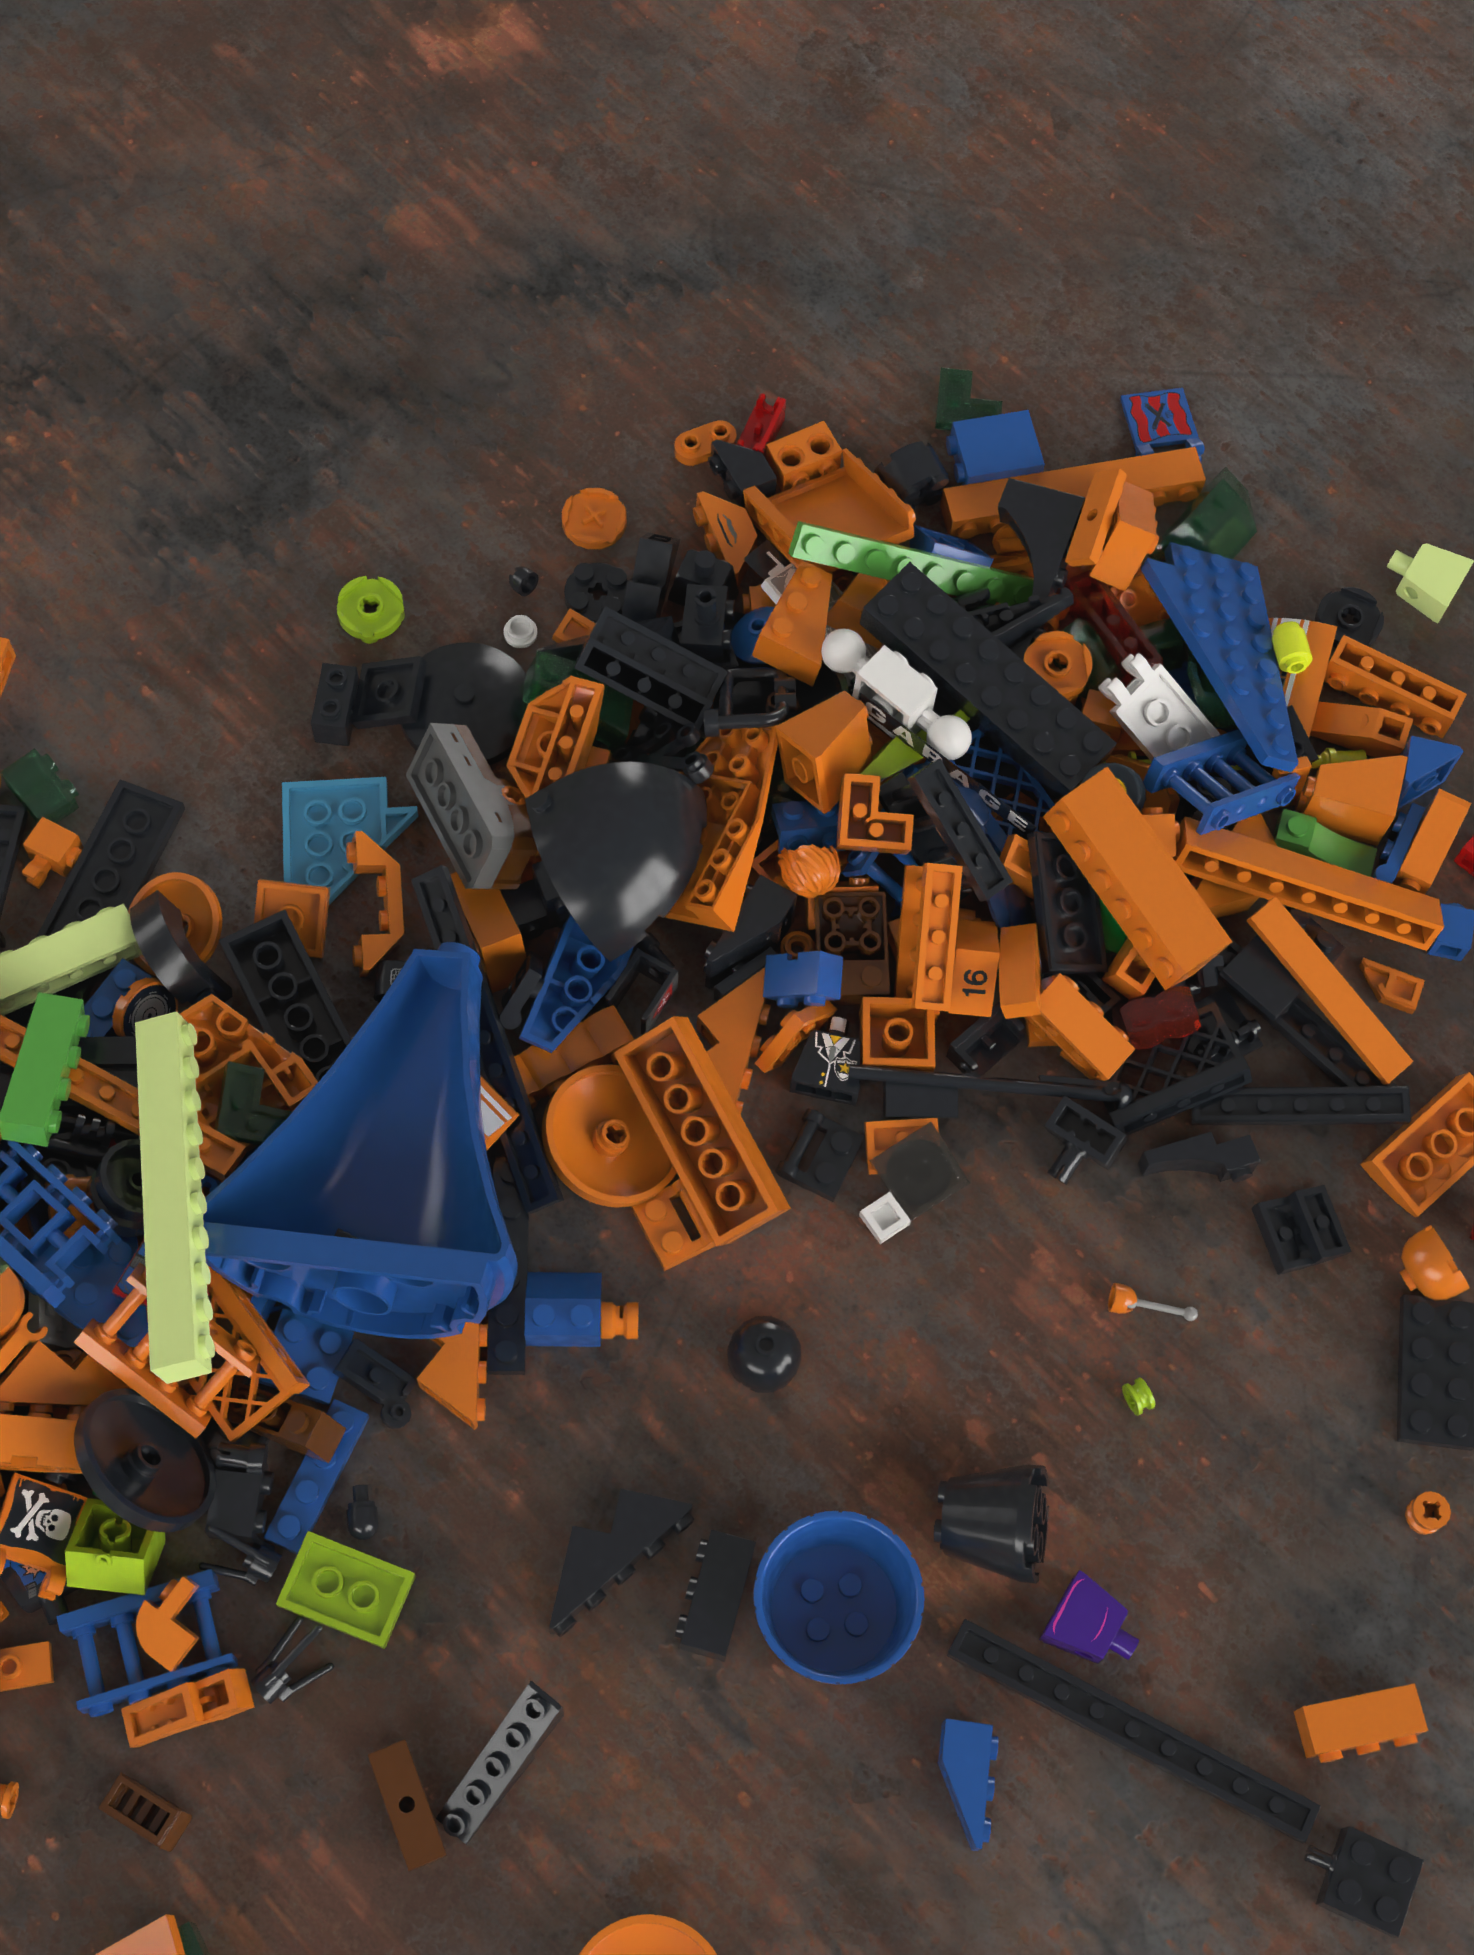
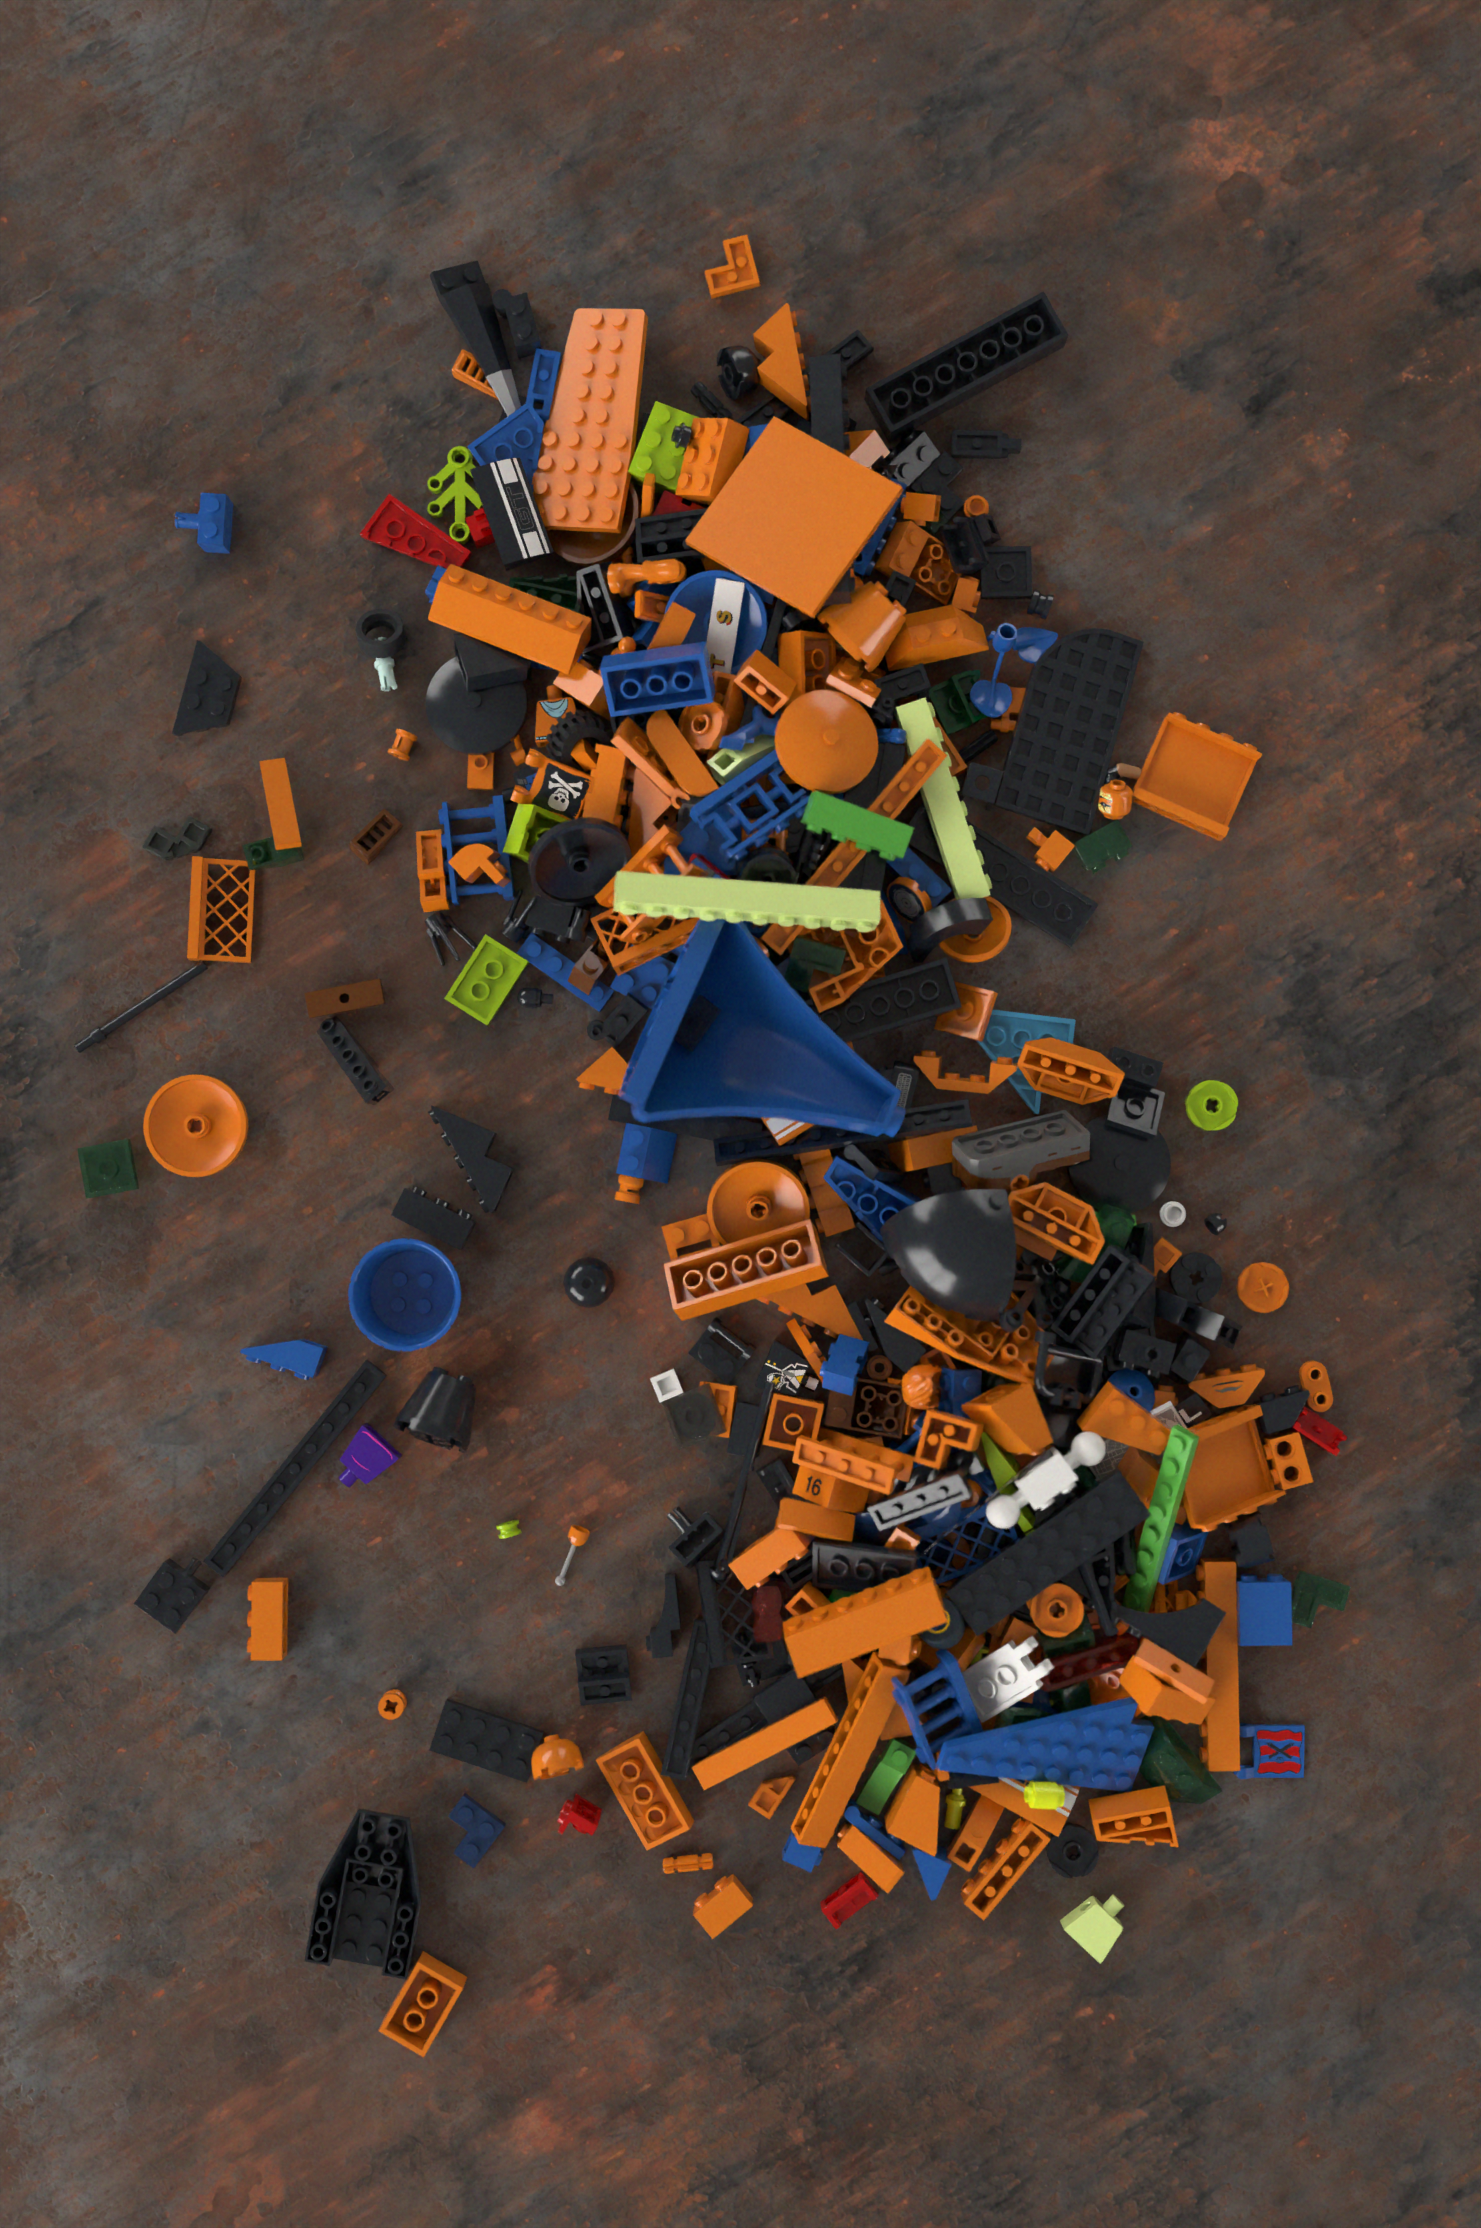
camera: 105 degrees right, 20 degrees up
none -> orange wedge [1017,1037,1125,1105]
none -> orange wedge [1088,1785,1179,1847]

